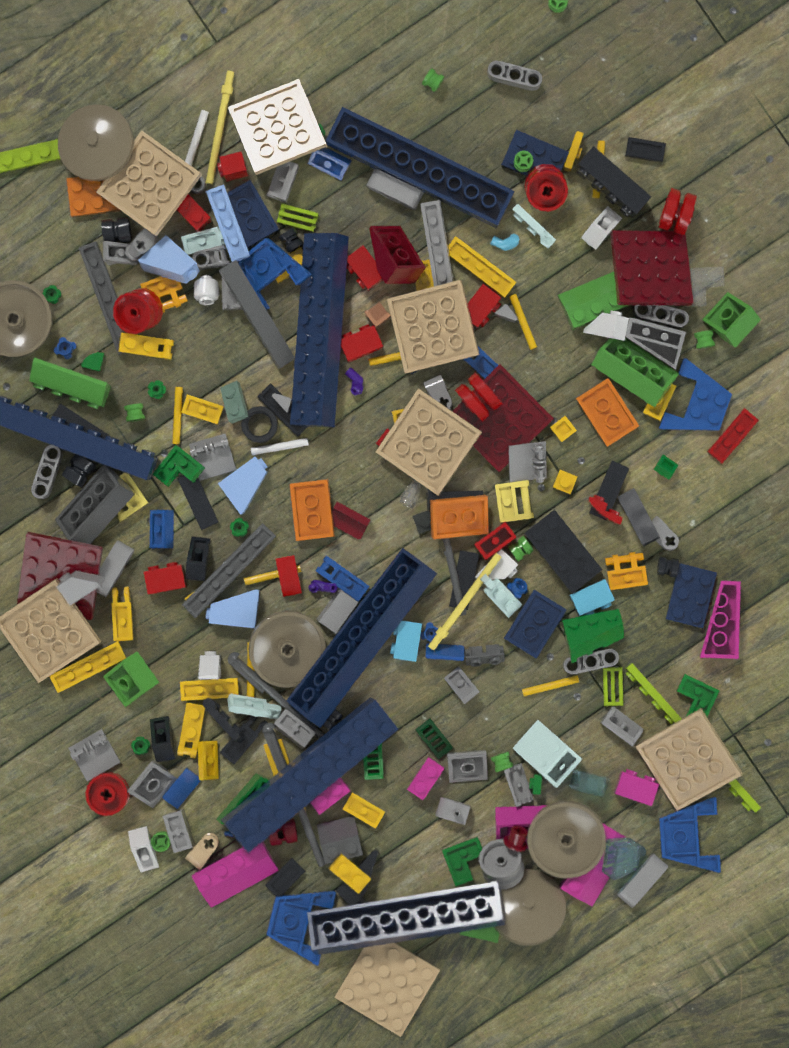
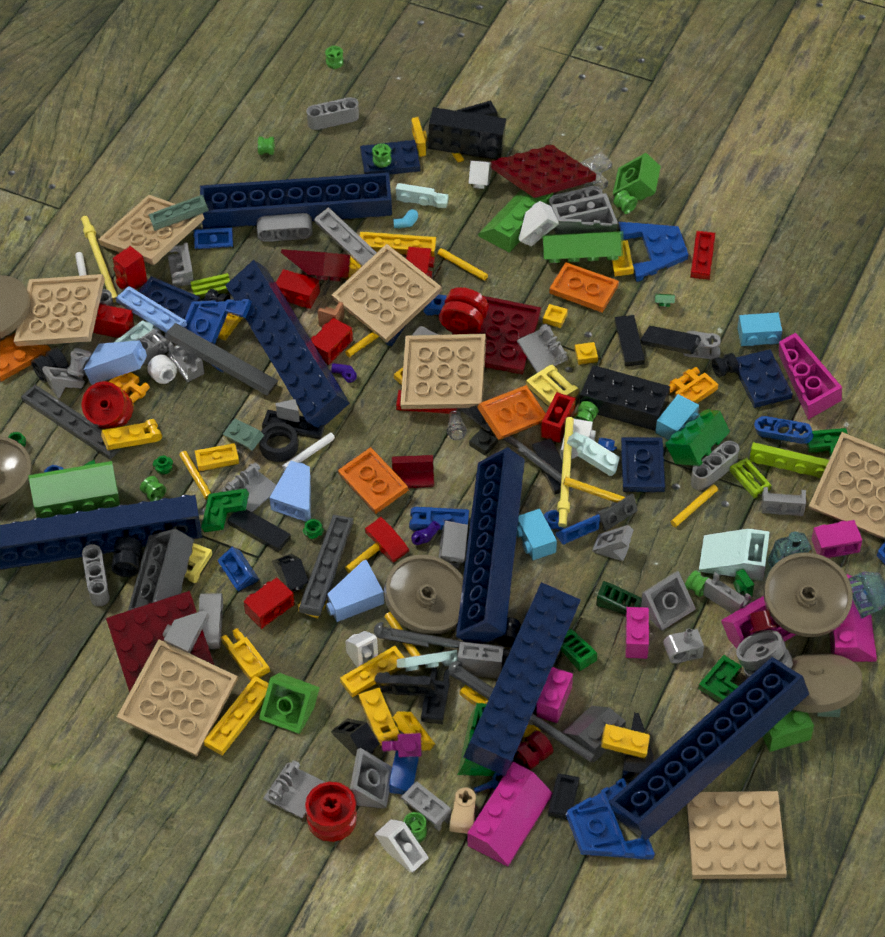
camera: 35 degrees left, 35 degrees down
green plate [131,736,150,755] -> none
yellow plate [343,792,385,829] -> none
light grey slope [494,304,518,323] -> none
red wheel [524,164,568,212] -> none
red slope [587,495,623,525] -> none
red wheel [658,187,697,236] -> none
none -> sand green tile [148,195,209,231]
none -> magenta plate [382,733,422,758]
none -> yellow bar [563,477,625,503]
none -> medium azure brick [737,313,782,346]
none -> blue beam [754,416,813,444]

